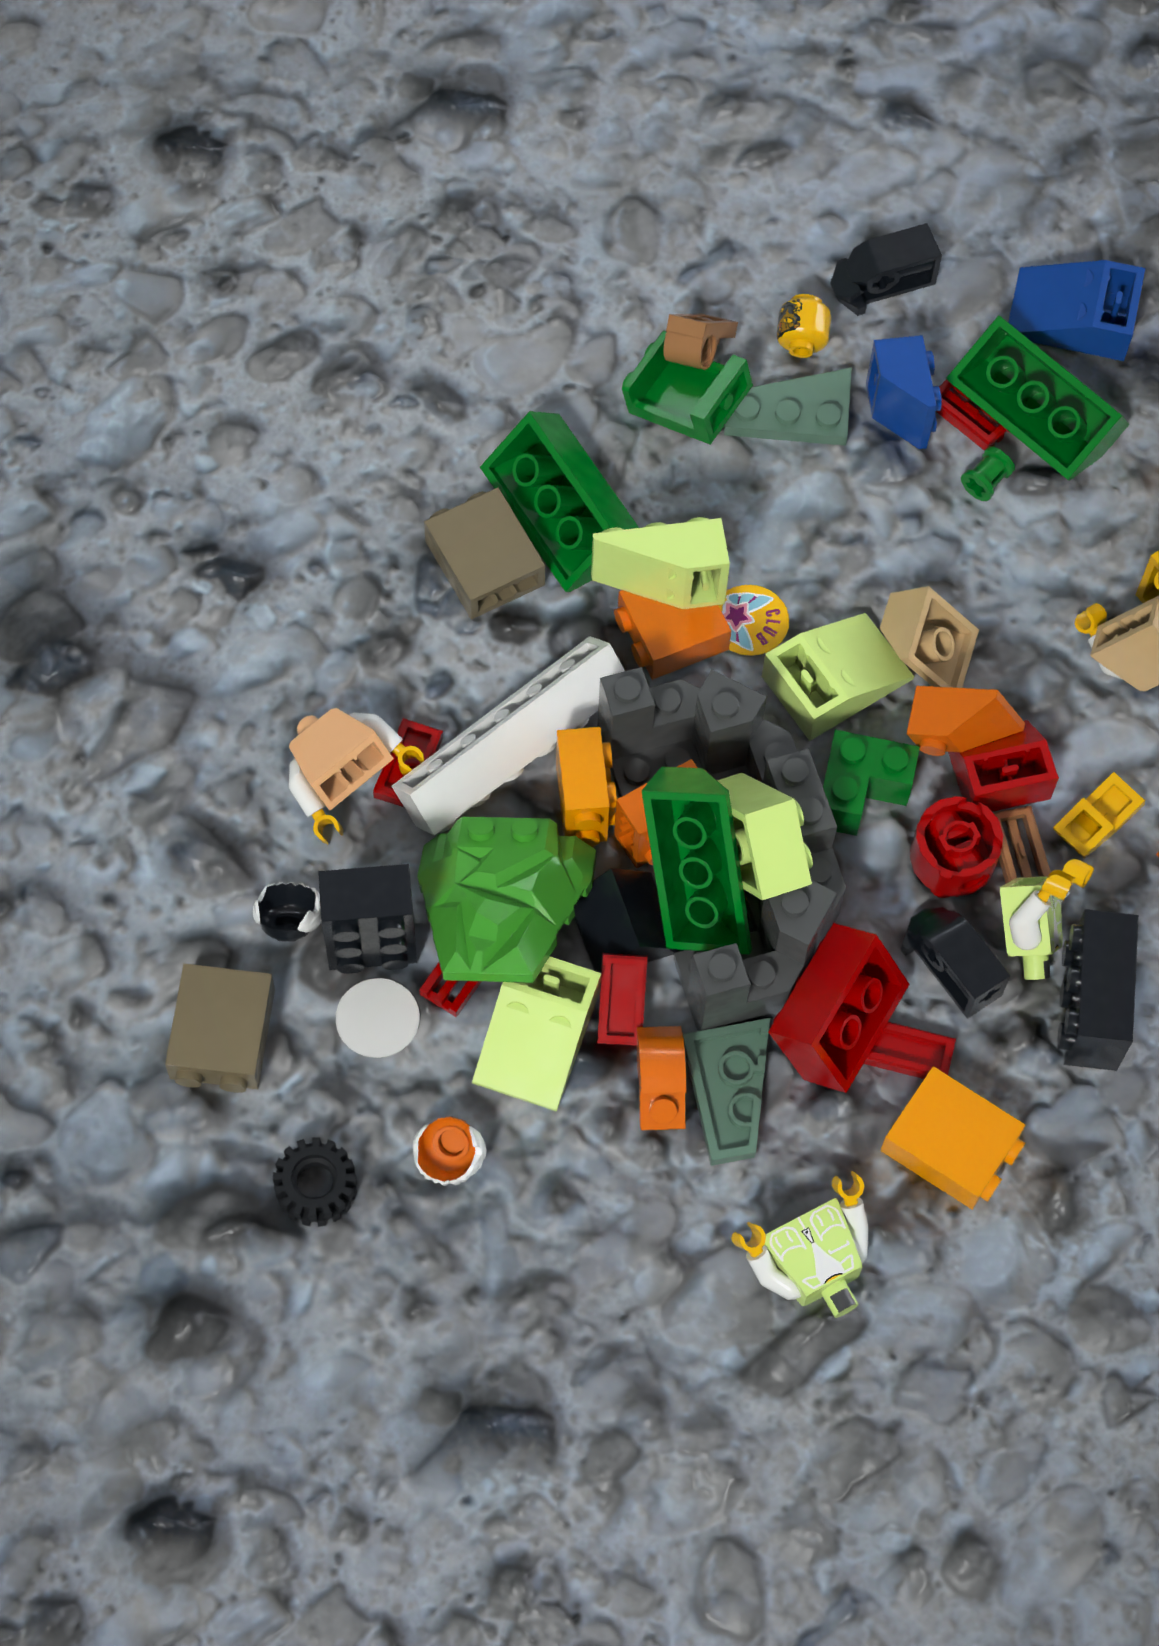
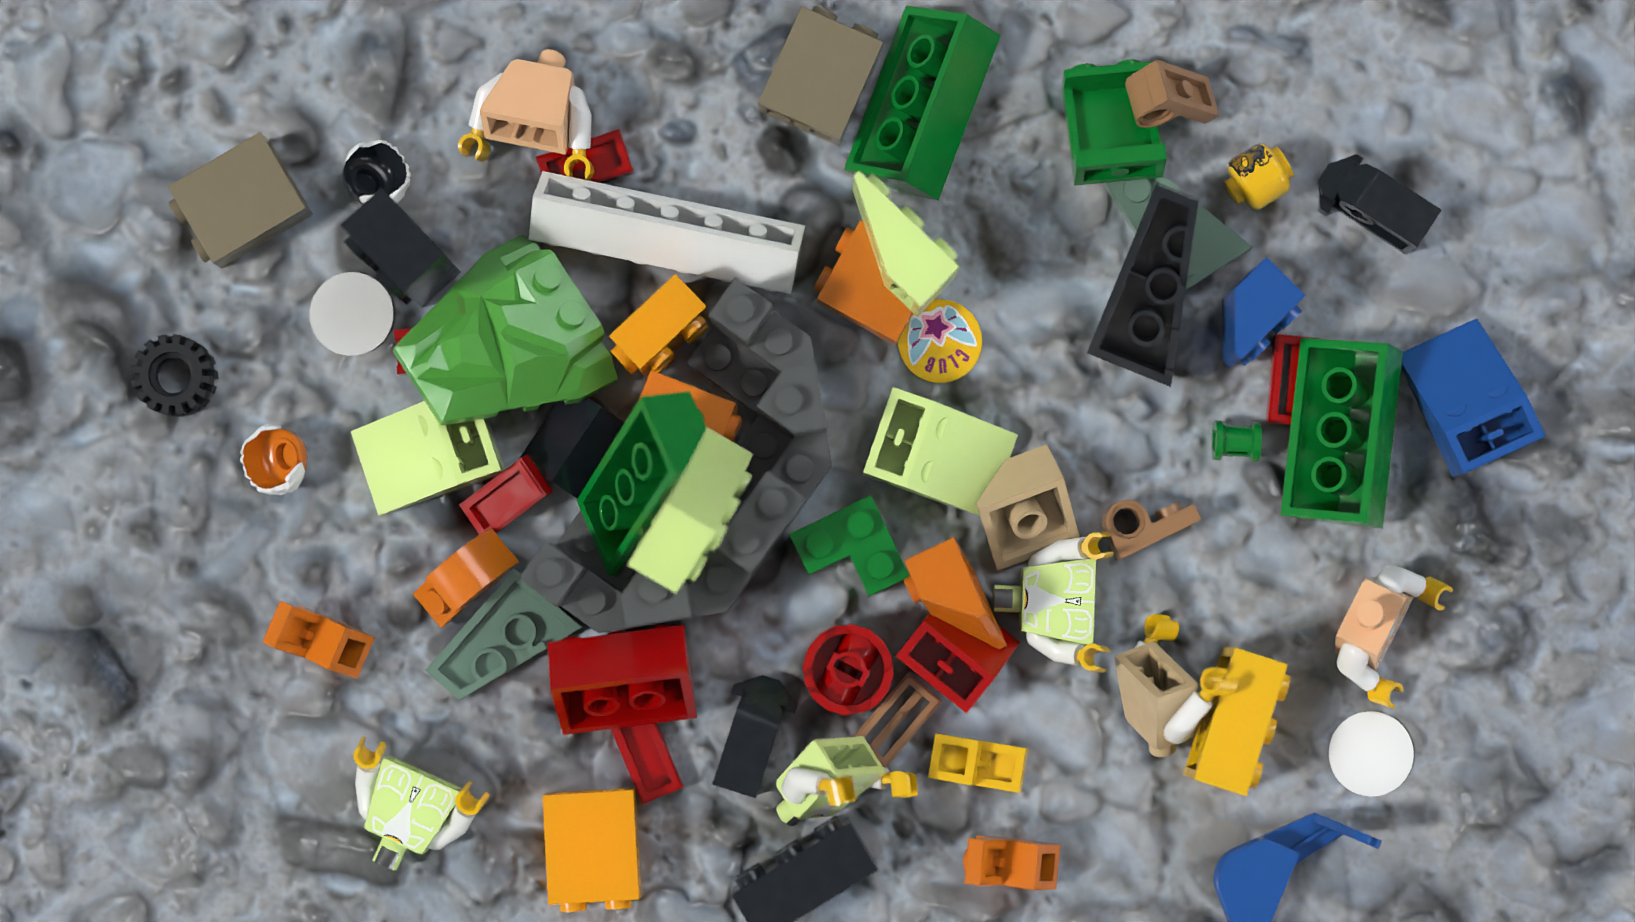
camera: 55 degrees right, 20 degrees up
none -> orange brick [262,600,375,679]
none -> torso [993,532,1114,673]
none -> black wedge [1087,182,1199,387]
none -> medium nougat plate [1101,500,1202,560]

